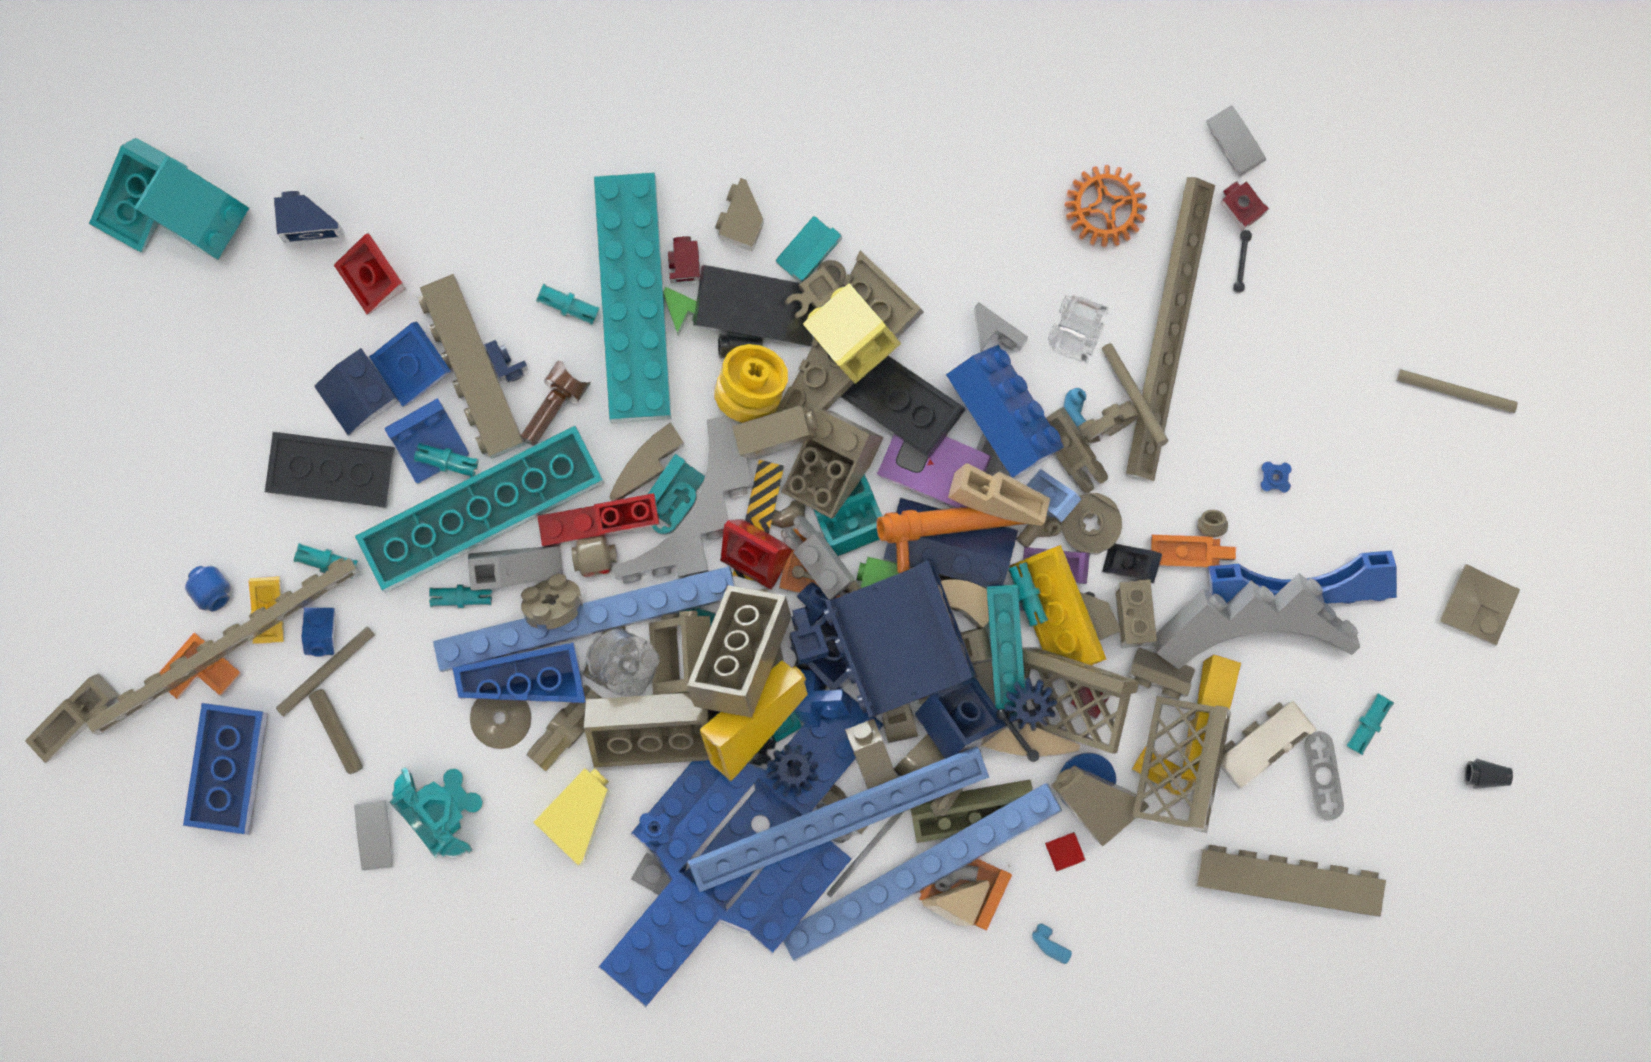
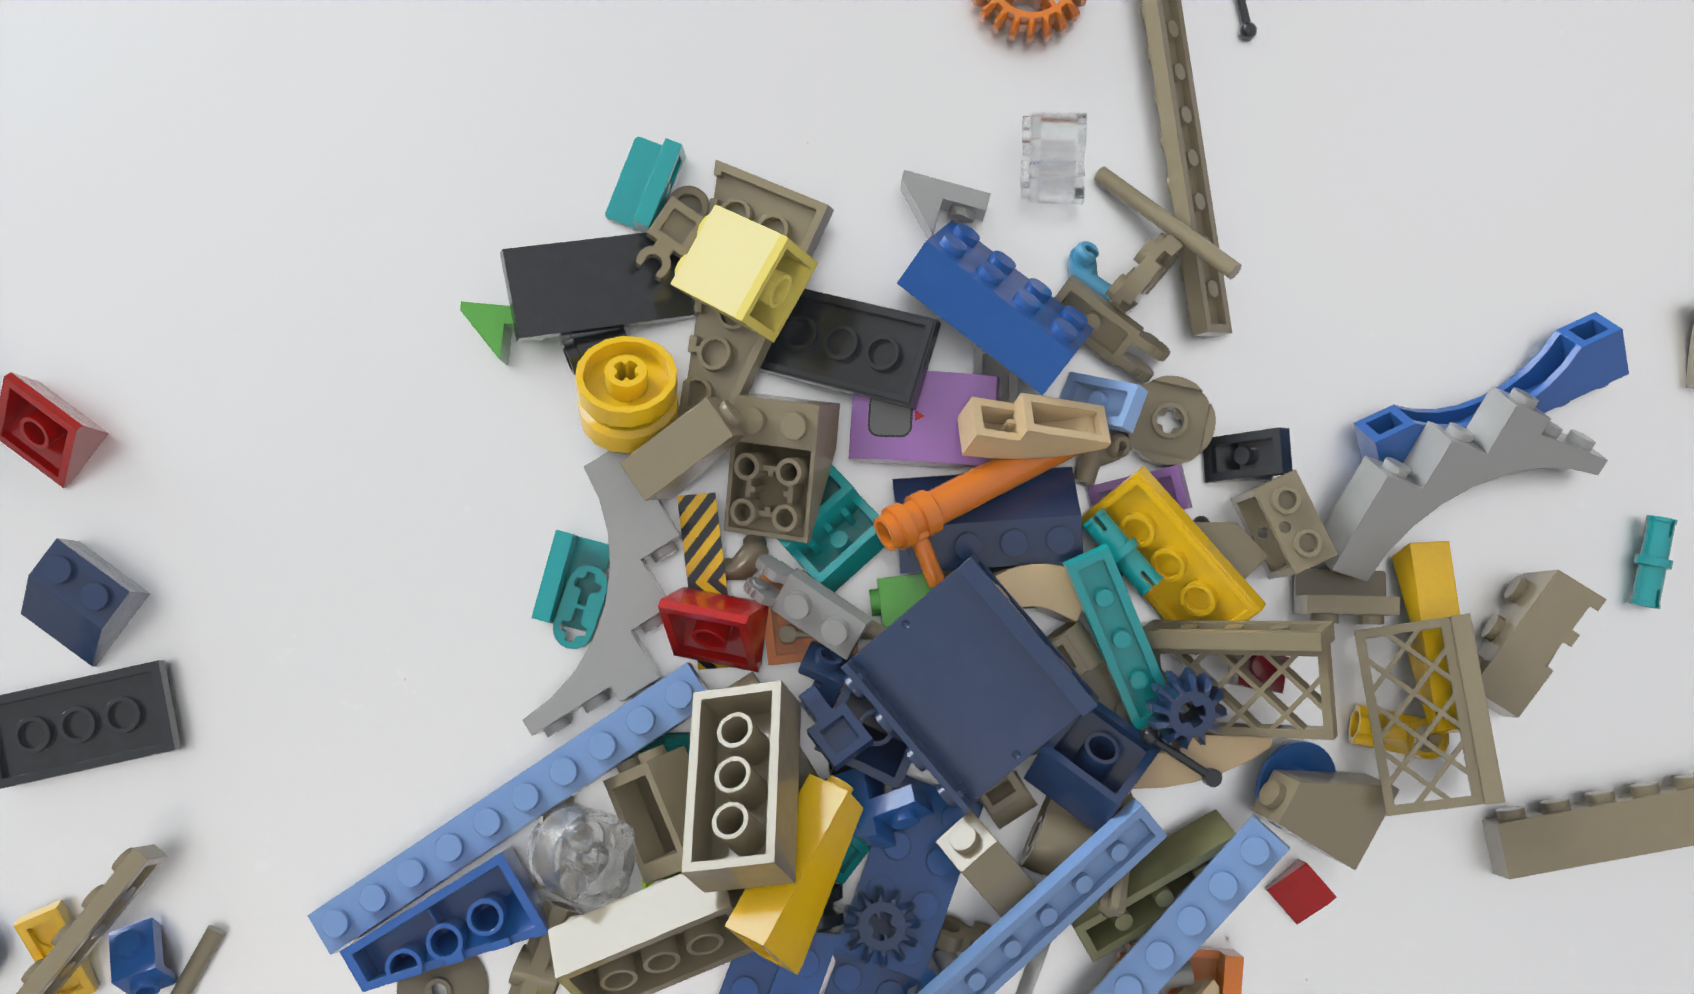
camera: 20 degrees left, 0 degrees up
teal pin [293,543,358,579] -> none
teal brick [355,425,604,593] -> none
blue plate [369,321,451,407] -> none
blue bracket [384,398,469,484] -> none
teal pin [414,443,479,477] -> none
dark tan brick [417,274,525,459] -> none
teal pin [429,584,492,609] -> none
light grey slope [468,545,563,590] -> none
dark blue bracket [484,340,528,383] -> none
reddish brown piece [520,361,591,446] -> none
dark tan plate [521,574,583,629] -> none
teal pin [536,283,600,325] -> none
red slope [537,493,660,546] -> none
dark tan head [571,536,618,578] -> none
teal brick [594,172,672,423] -> none
dark tan slope [609,422,685,501] -> none
dark red brick [668,236,700,283] -> none
dark tan slope [715,178,764,252] -> none
orange hinge [1151,534,1236,568] -> none
dark tan plate [1197,509,1228,537] -> none
blue plate [1260,461,1292,493] -> none
light grey beam [1304,731,1344,820] -> none
dark tan bar [1396,369,1518,413] -> none

